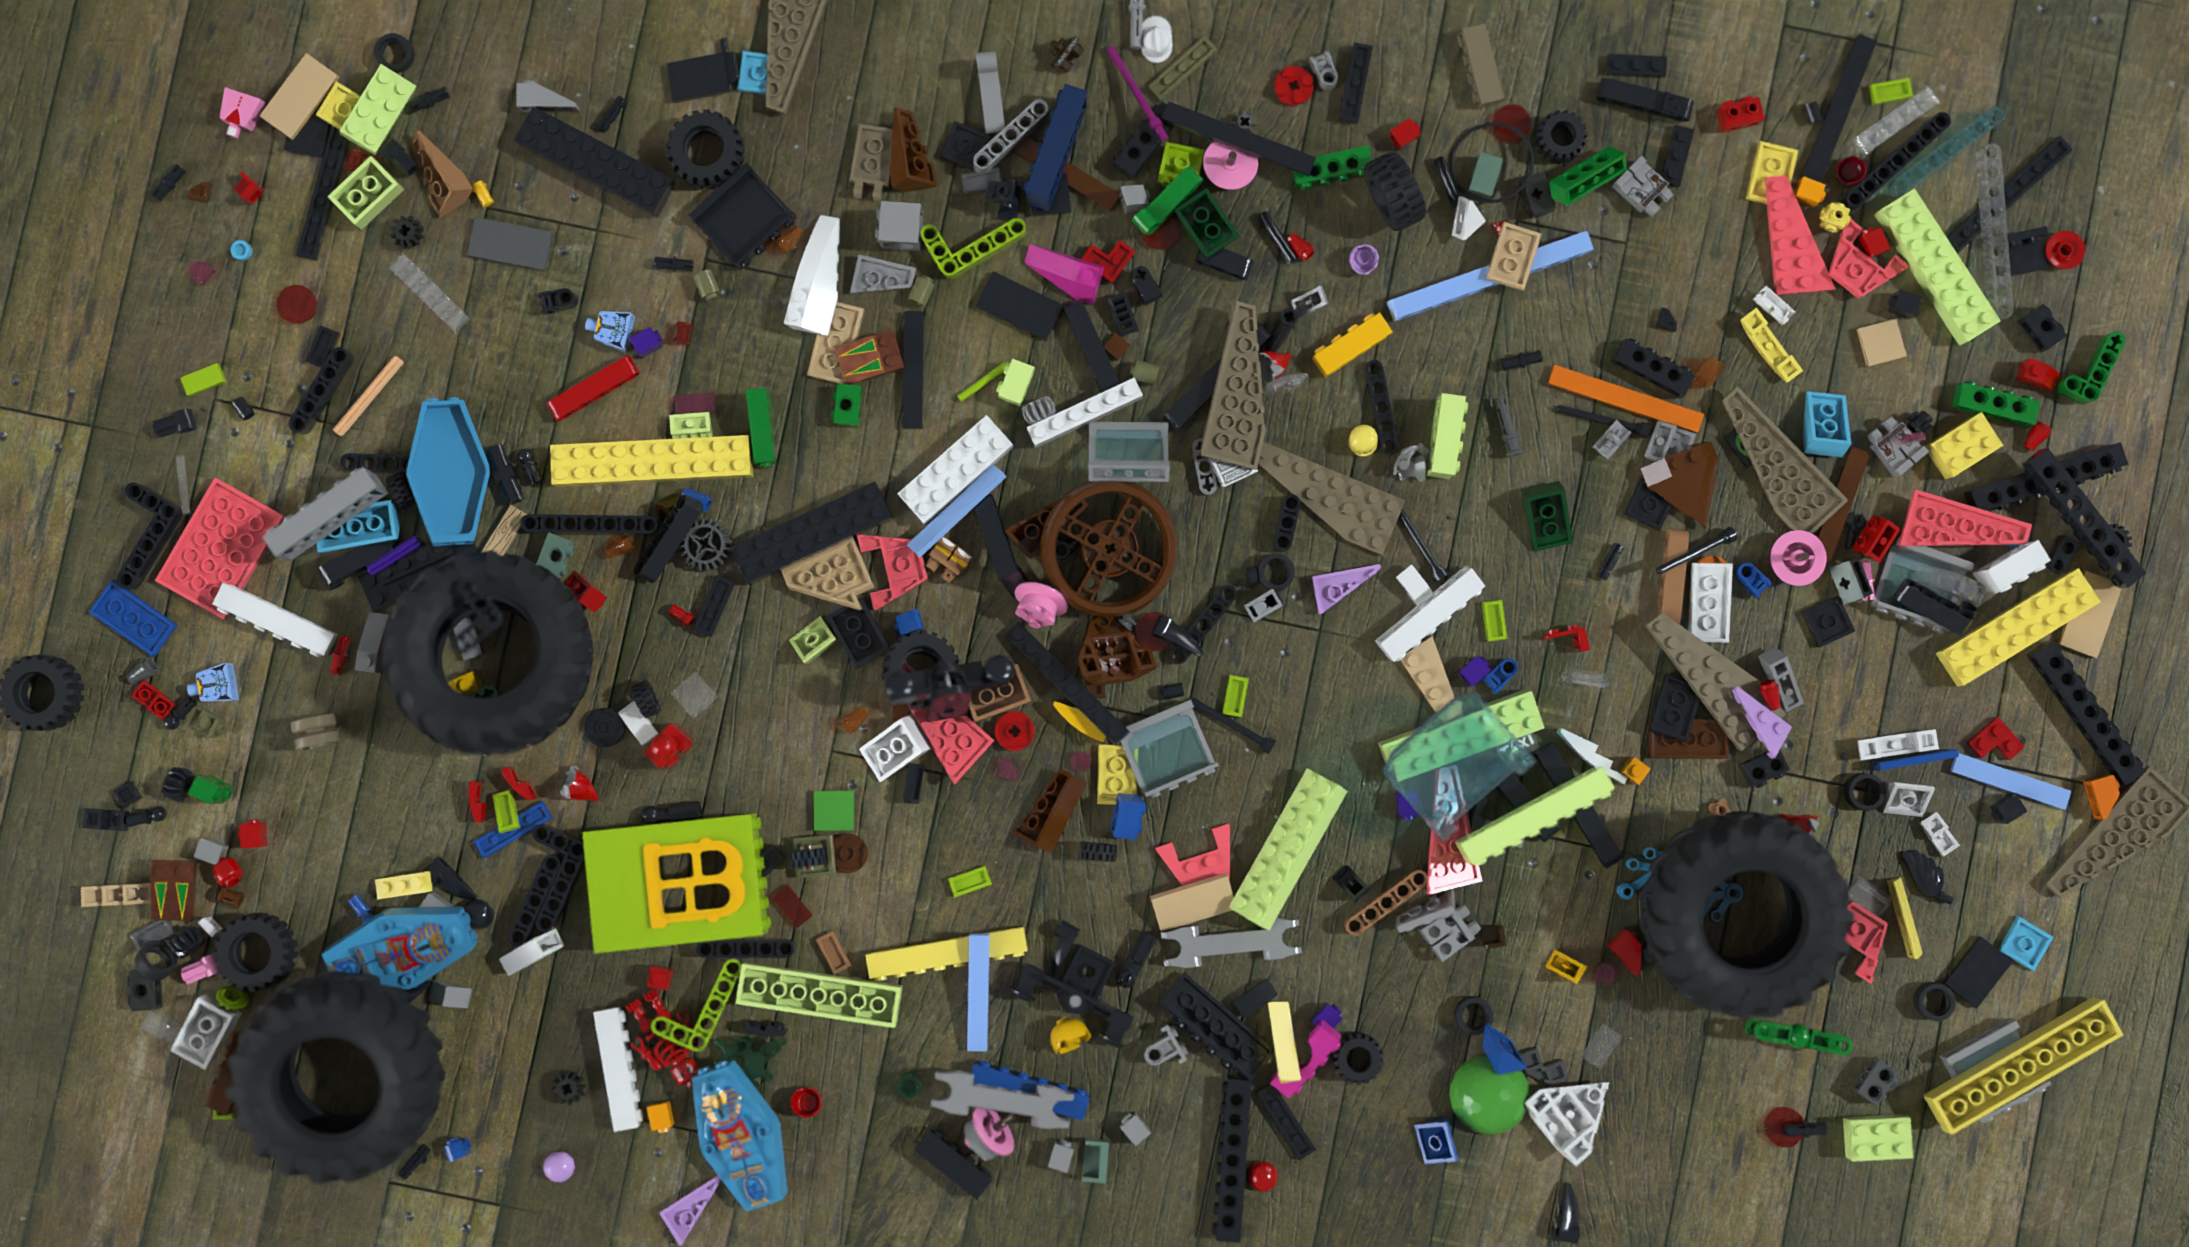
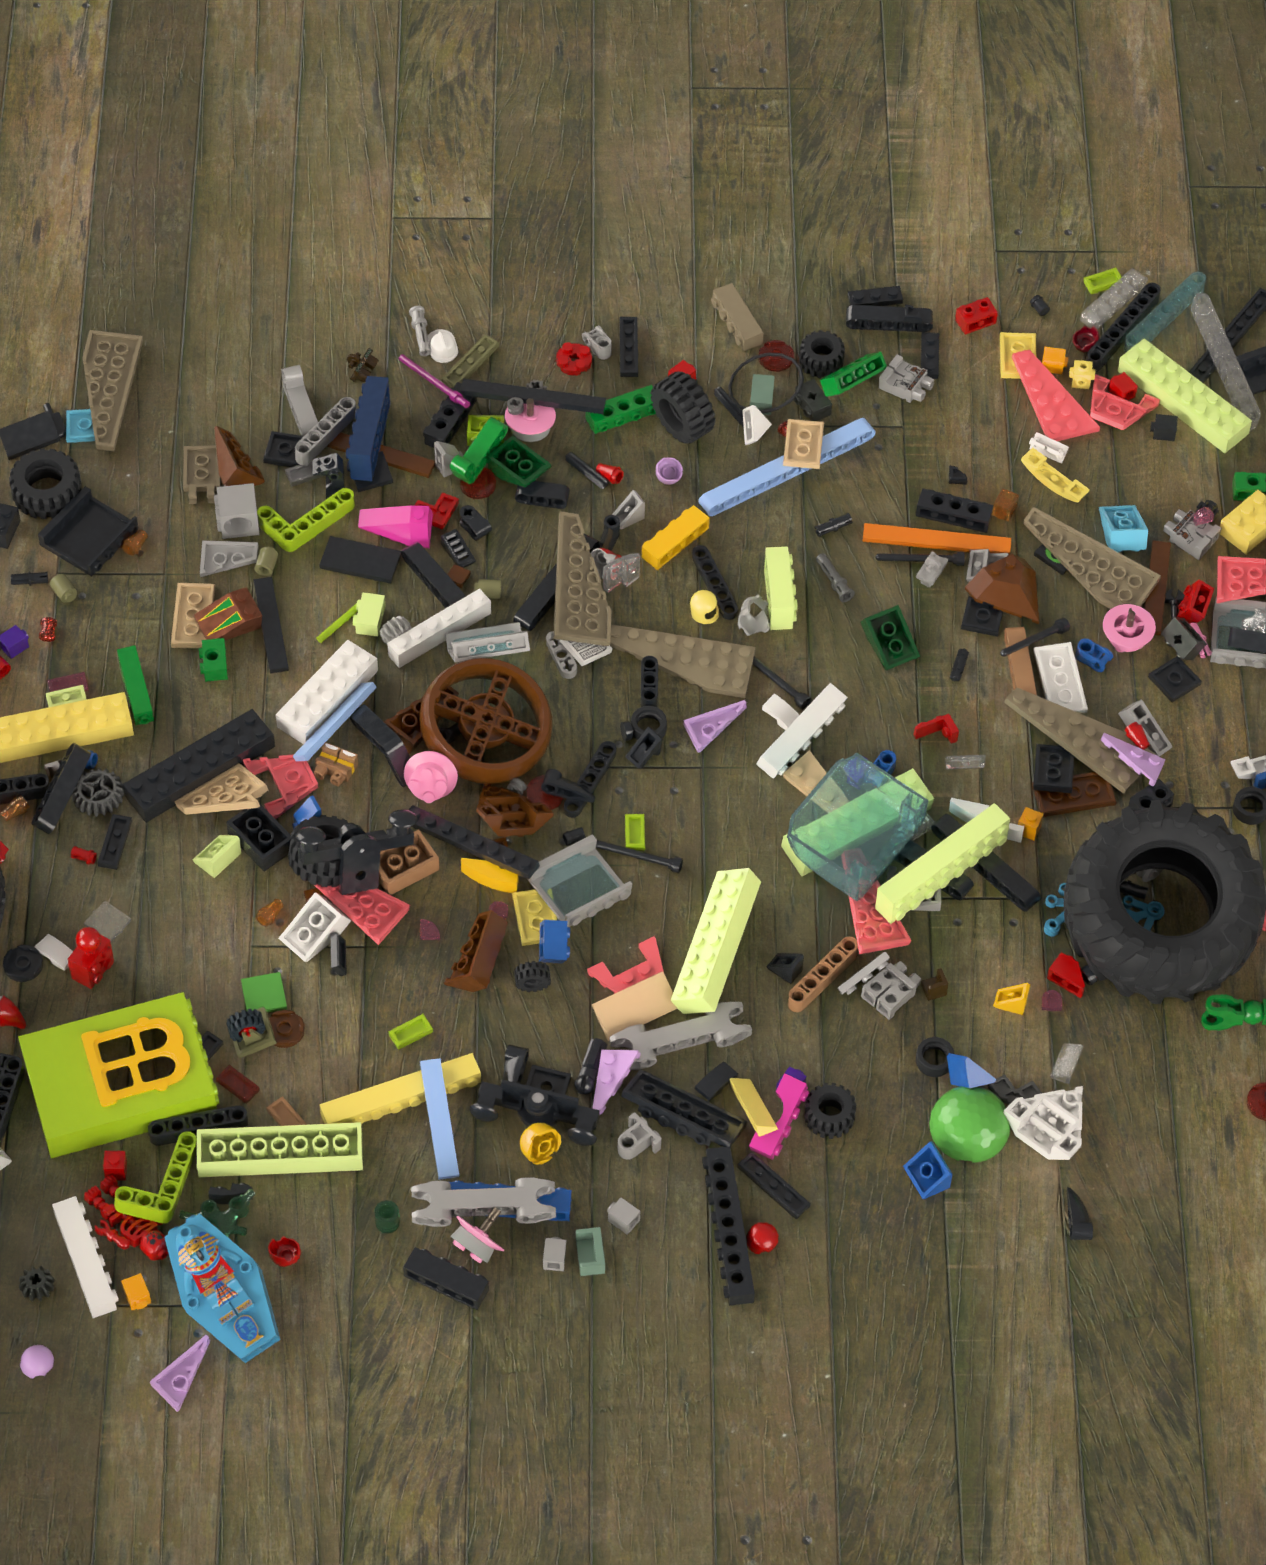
camera: 10 degrees left, 30 degrees down
black tyre [631,679,661,719] -> none
white wedge [784,215,840,336] -> none
red plate [995,711,1035,751] -> none
dark purple brick [1395,791,1420,820] -> none
lime tile [1482,600,1507,642] -> none
black tile [1801,34,1877,183] -> none
tan tile [1857,319,1907,367] -> none
none -> dark grey bush [507,397,524,415]
none -> lavender wing [593,1050,641,1115]

